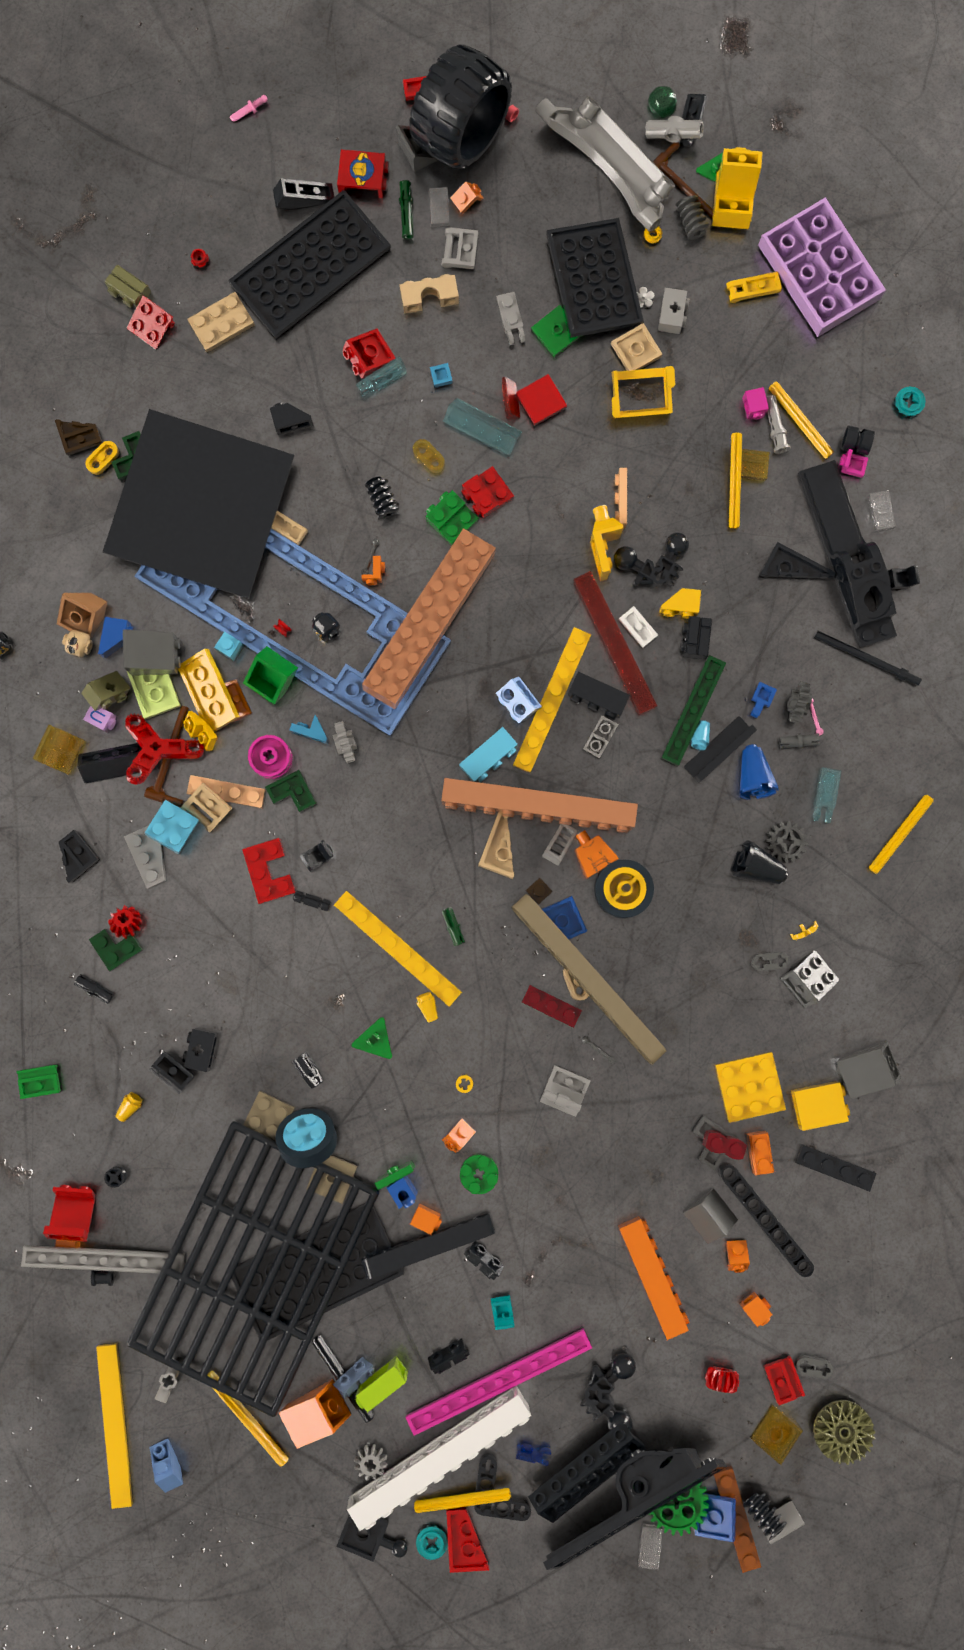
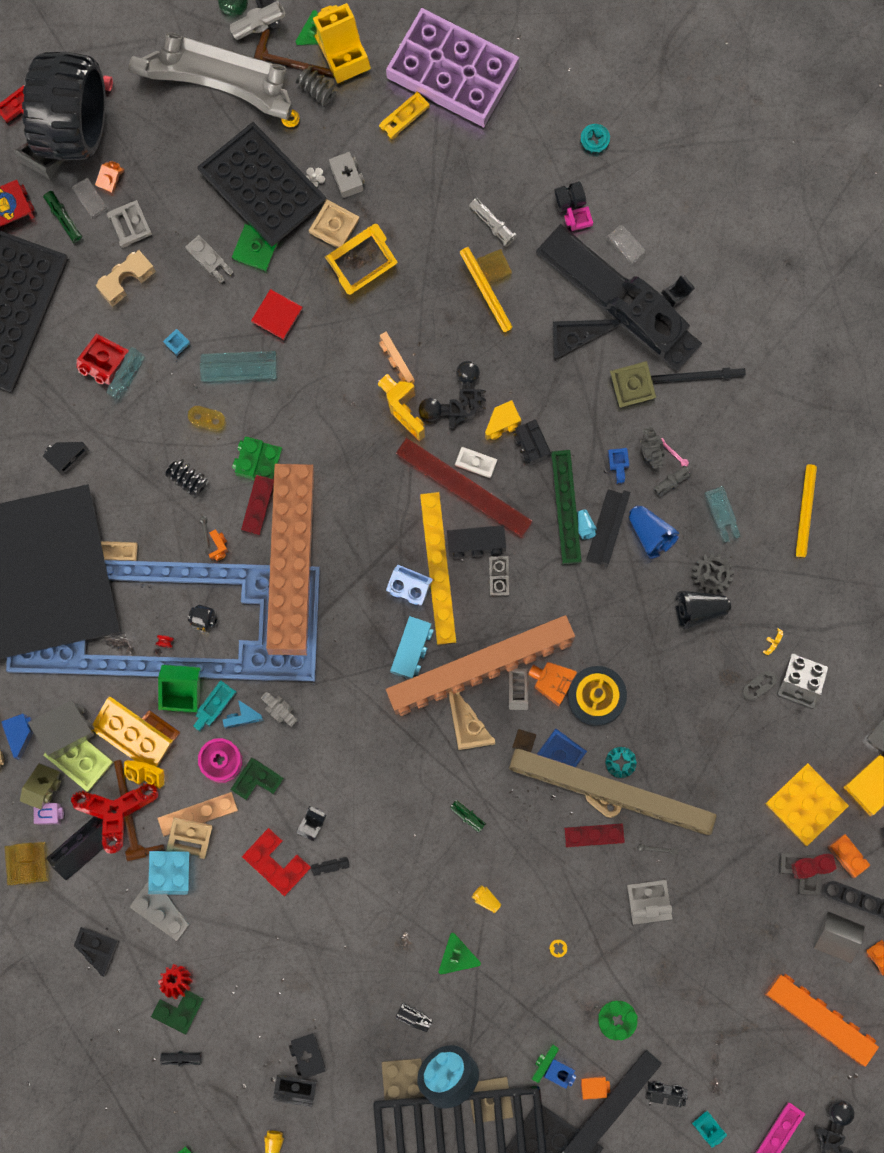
camera: 30 degrees left, 5 degrees down
medium azure brick [214,631,244,662] -> none
yellow plate [334,891,462,1007] -> none
bracket [442,1119,476,1153] -> none
red plate [461,466,514,519] -> none
clear red slope [502,377,521,420] -> none
dark pink brick [742,387,769,420] -> none
yellow axle [769,382,834,459] -> none
none -> teal hinge [193,680,237,732]
none -> dark red plate [241,475,274,535]
none -> teal gear [606,747,637,778]
none -> olive plate [610,361,656,408]

